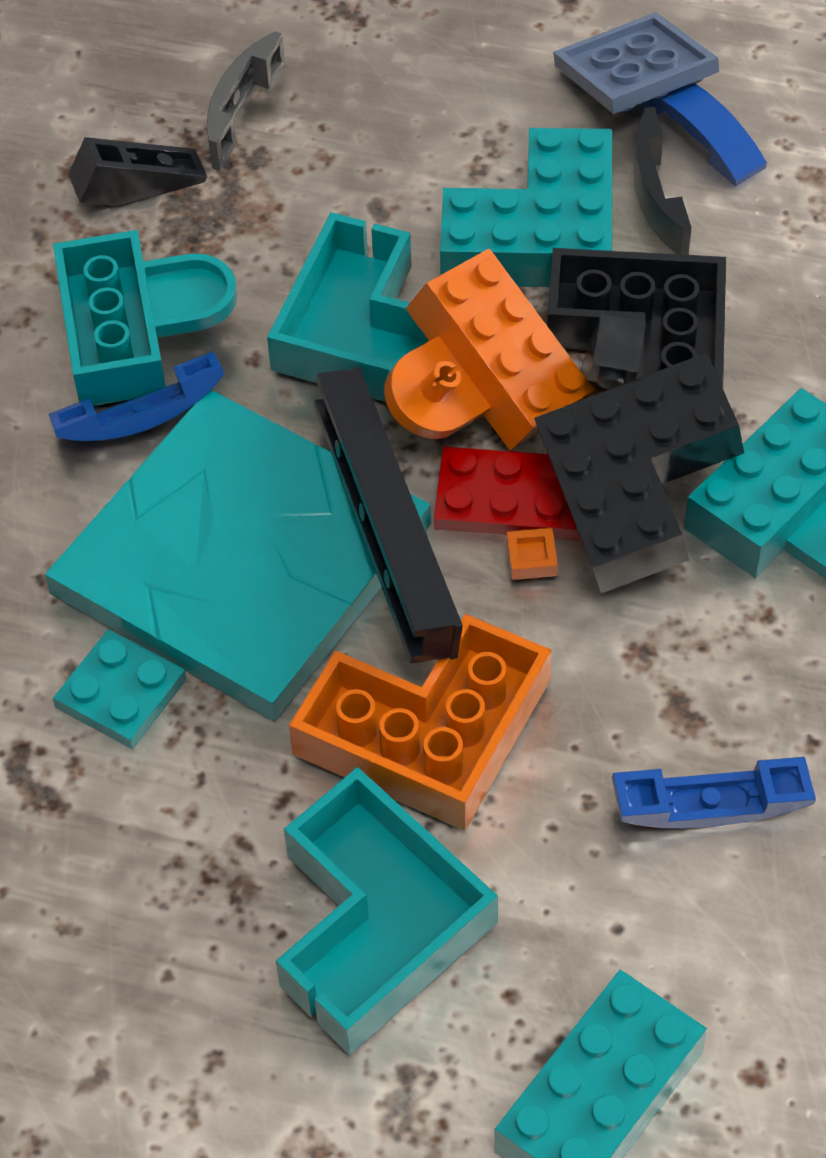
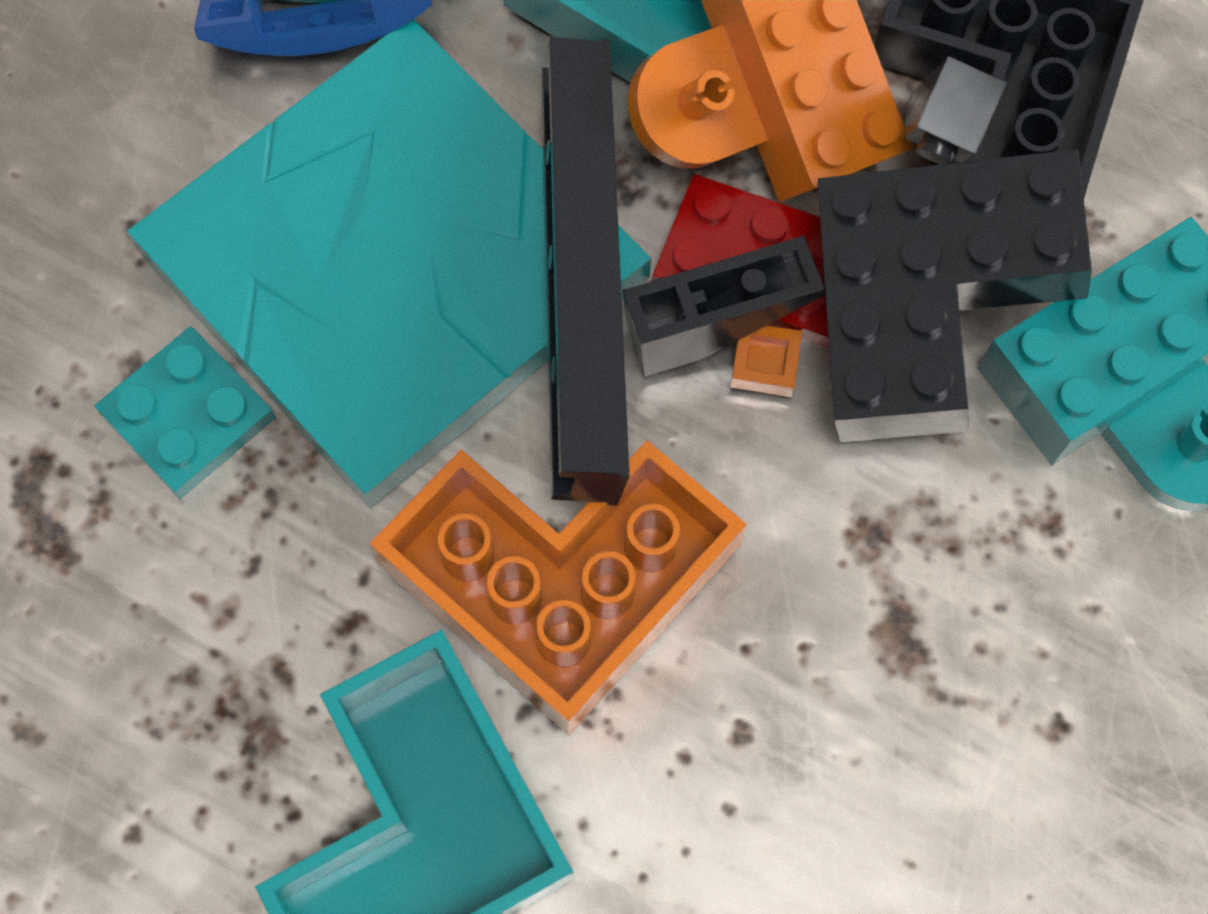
camera: 10 degrees right, 15 degrees up
blue slope [612,757,816,828] -> none
none -> black slope [622,236,825,376]

